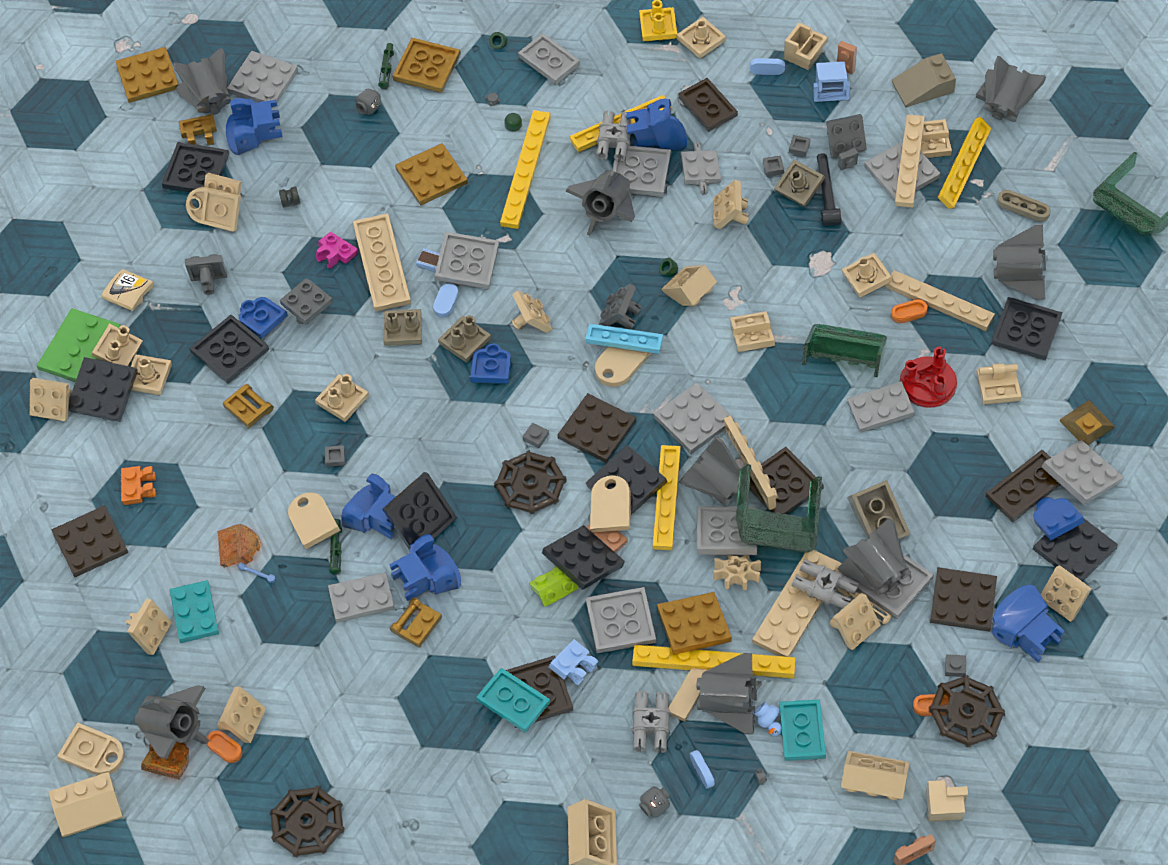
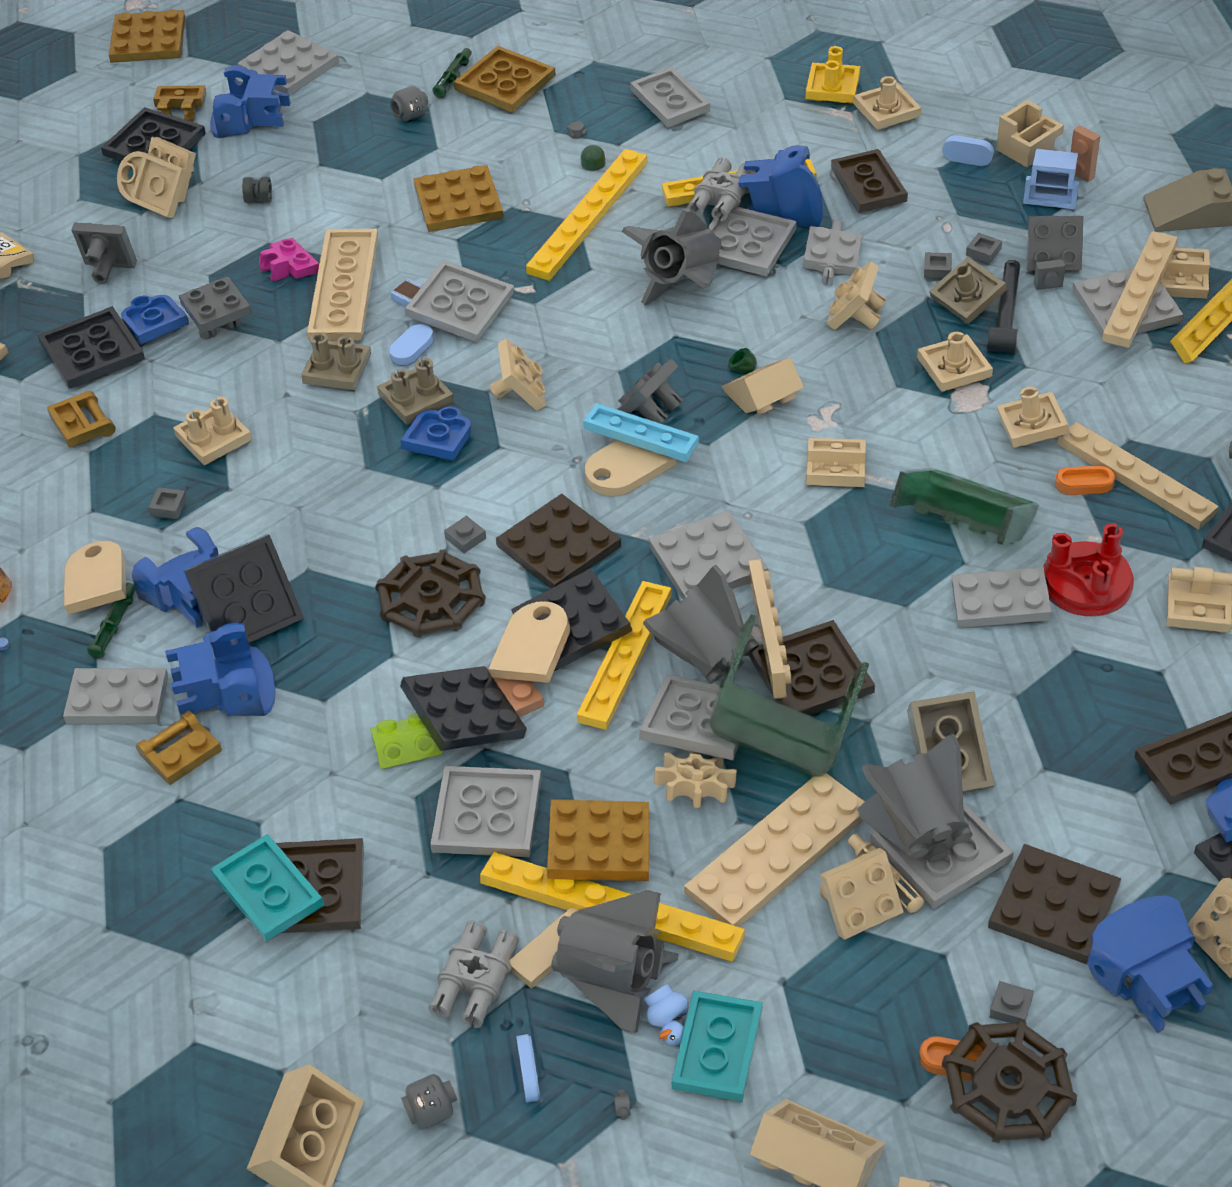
camera: 15 degrees right, 10 degrees down
dark grey brick [172,48,231,115] -> none
dark green piece [489,32,507,49] -> none
light blue plate [549,639,598,685] -> none
light grey pin [791,559,860,609] -> none
none -> tan plate [917,332,993,392]

